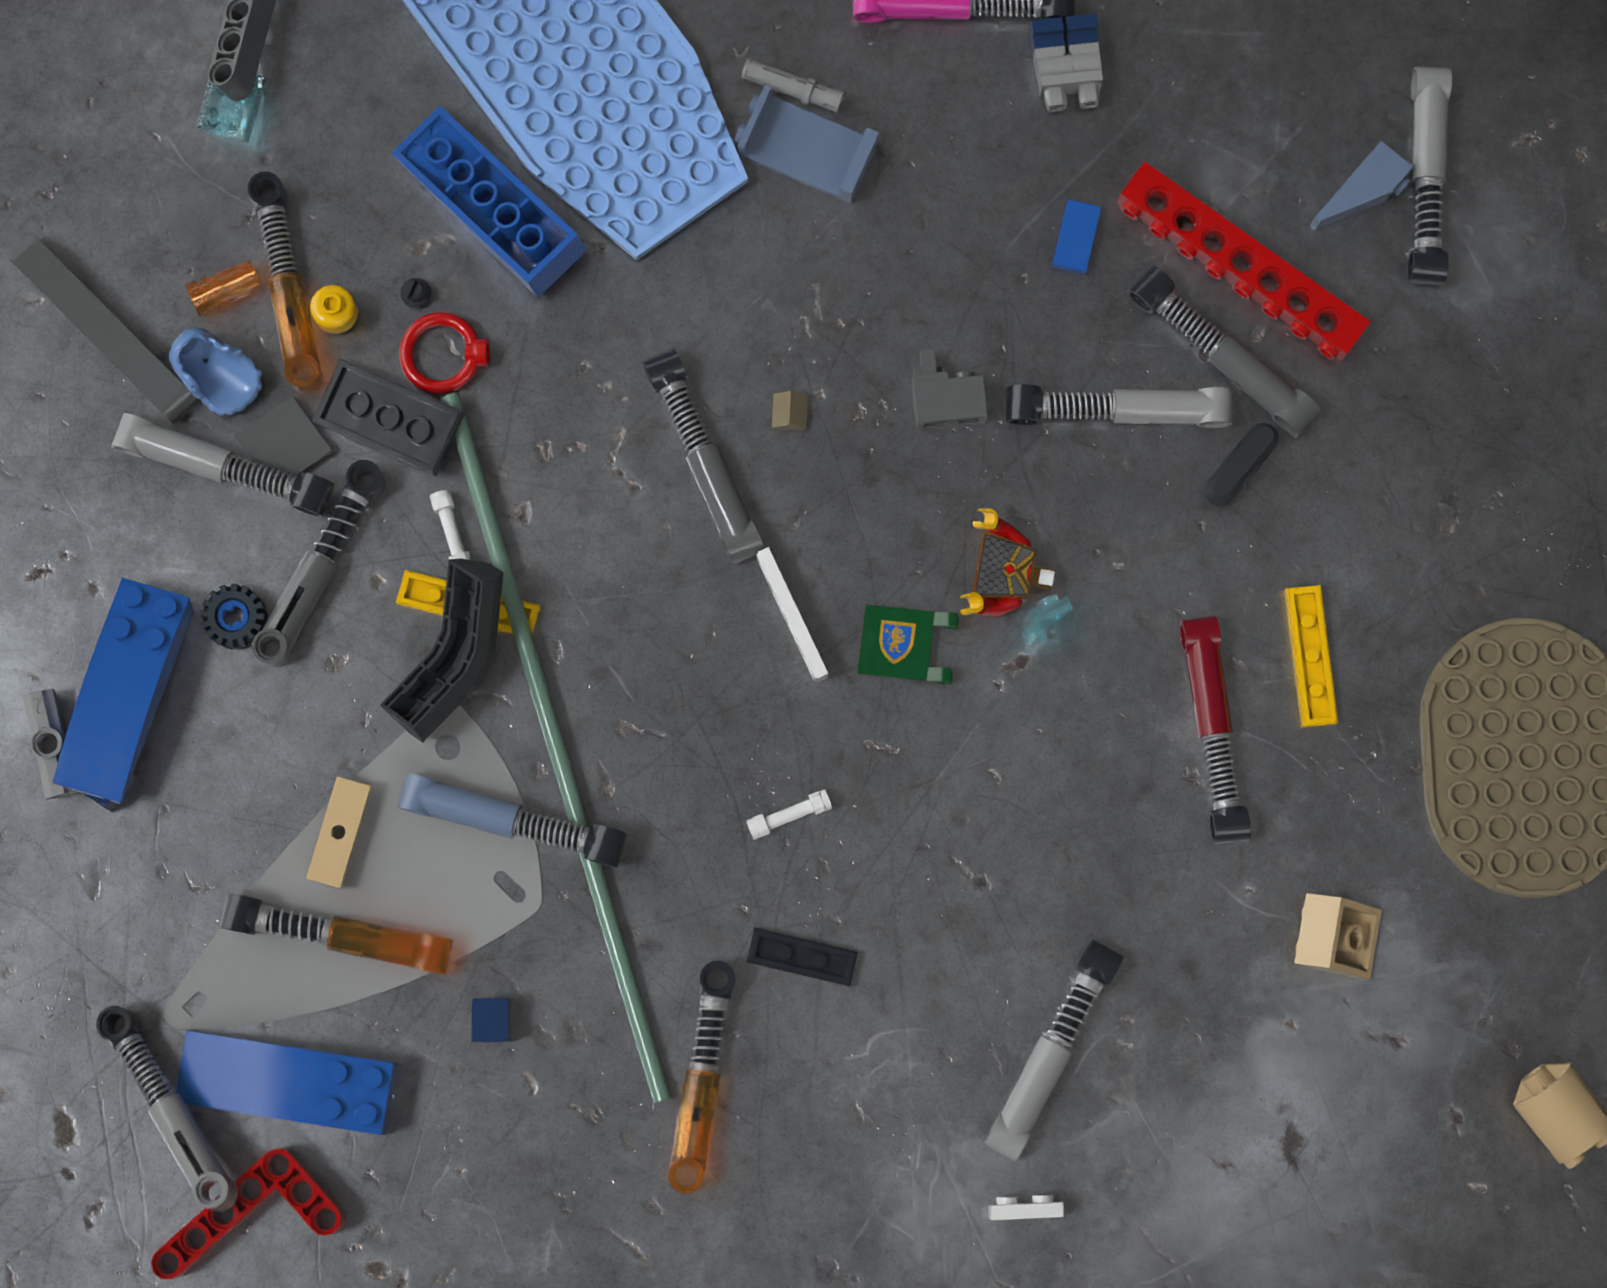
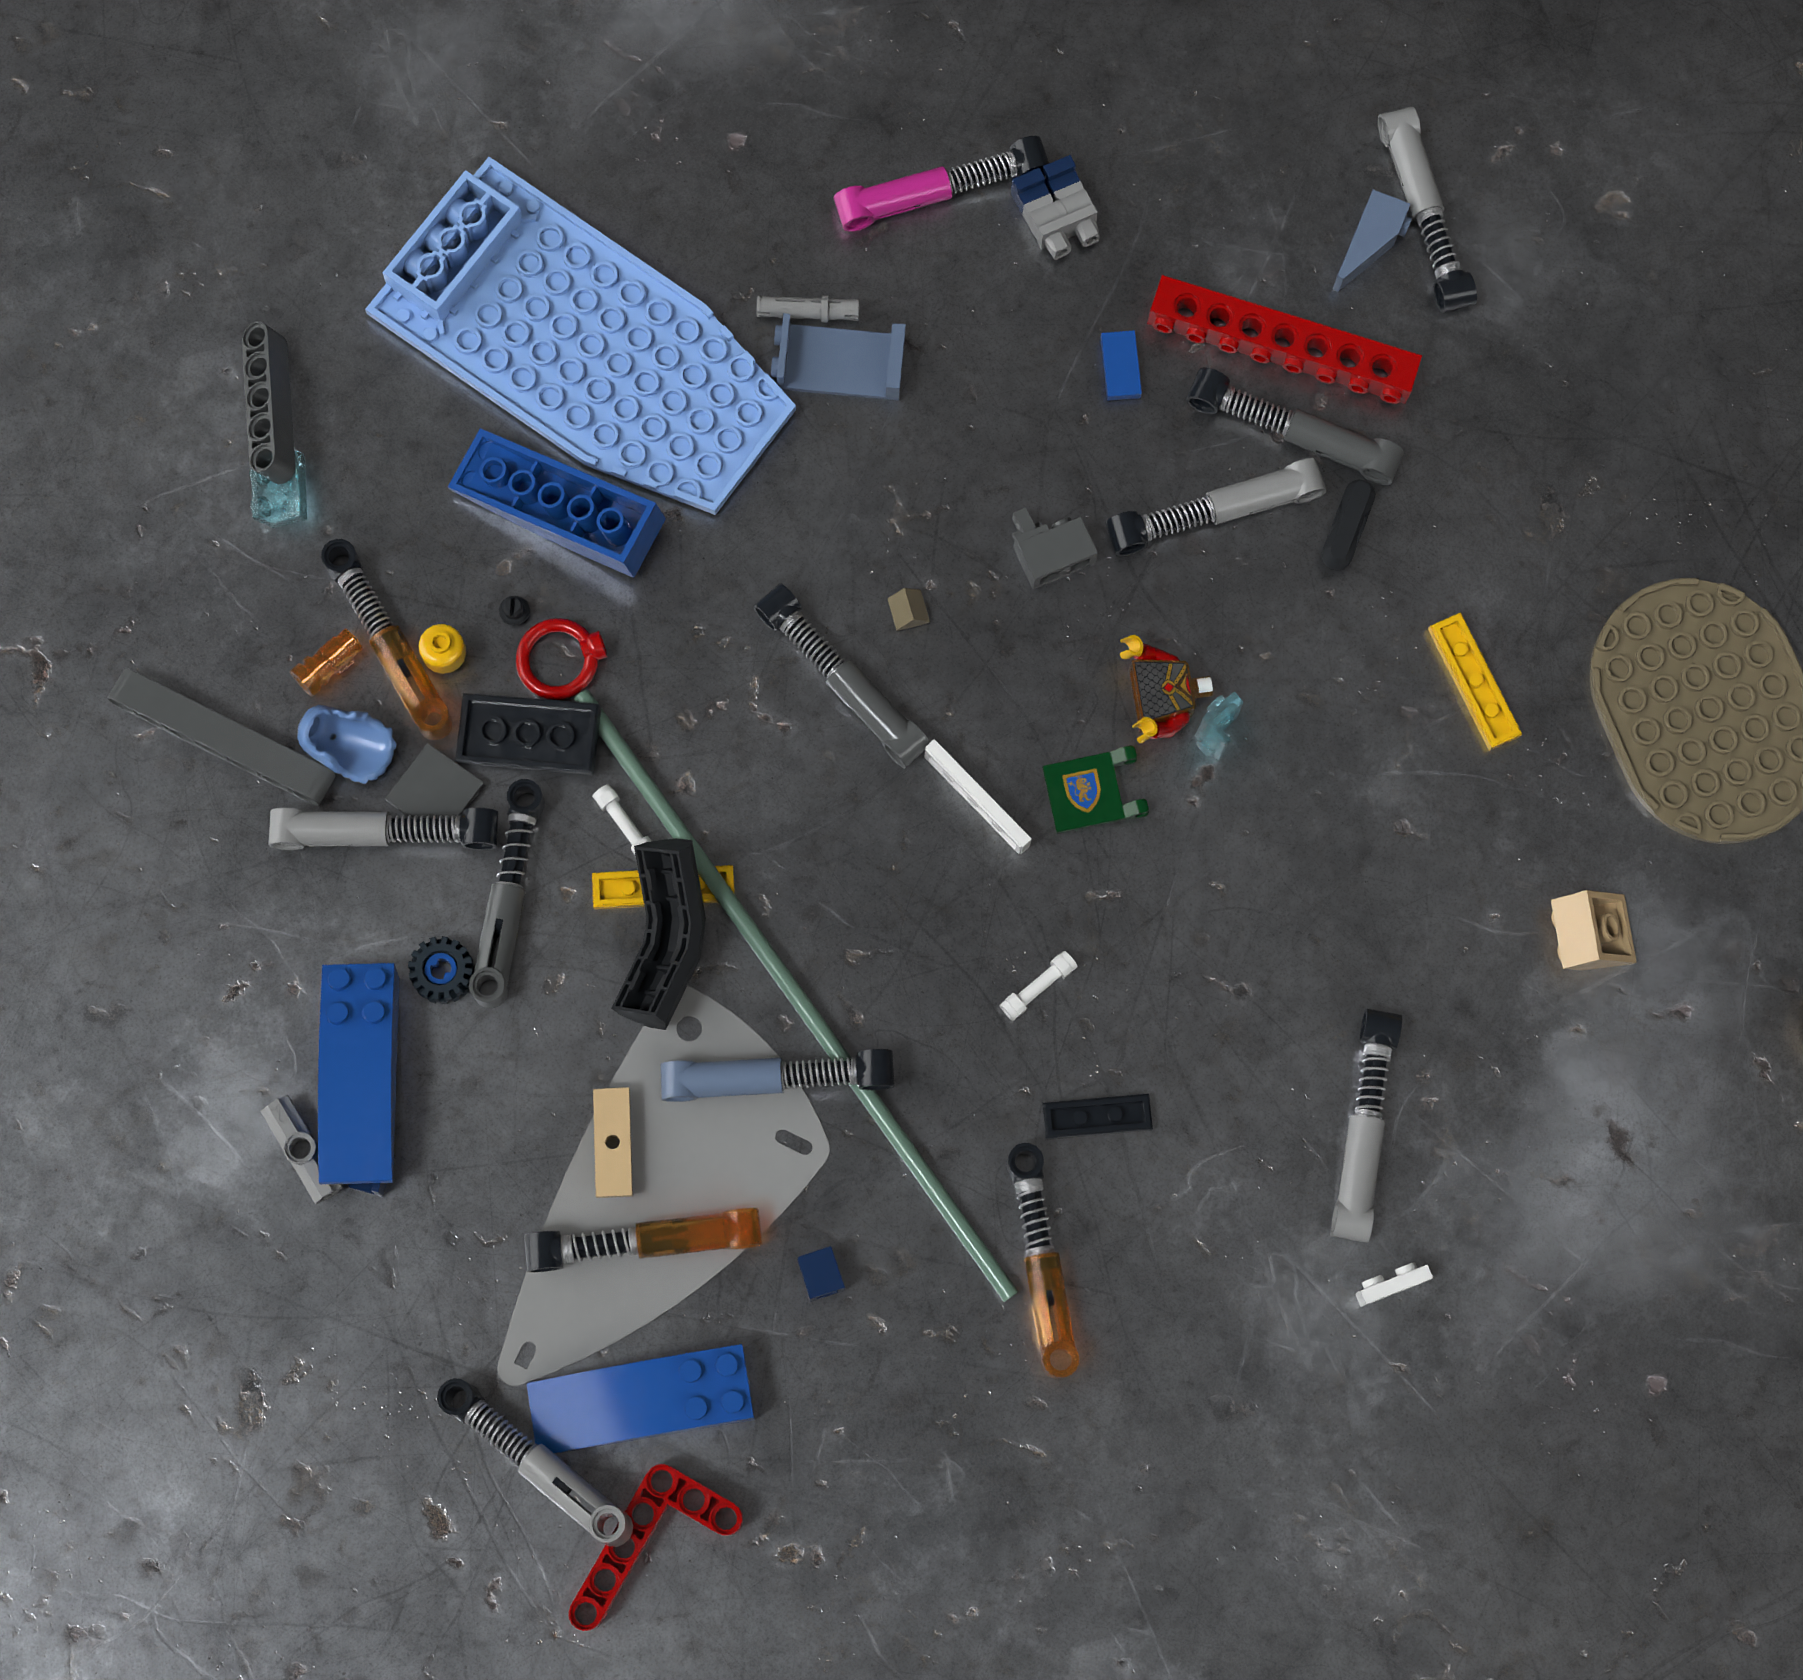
camera: 20 degrees left, 5 degrees down
piece [1180,616,1251,846] -> none

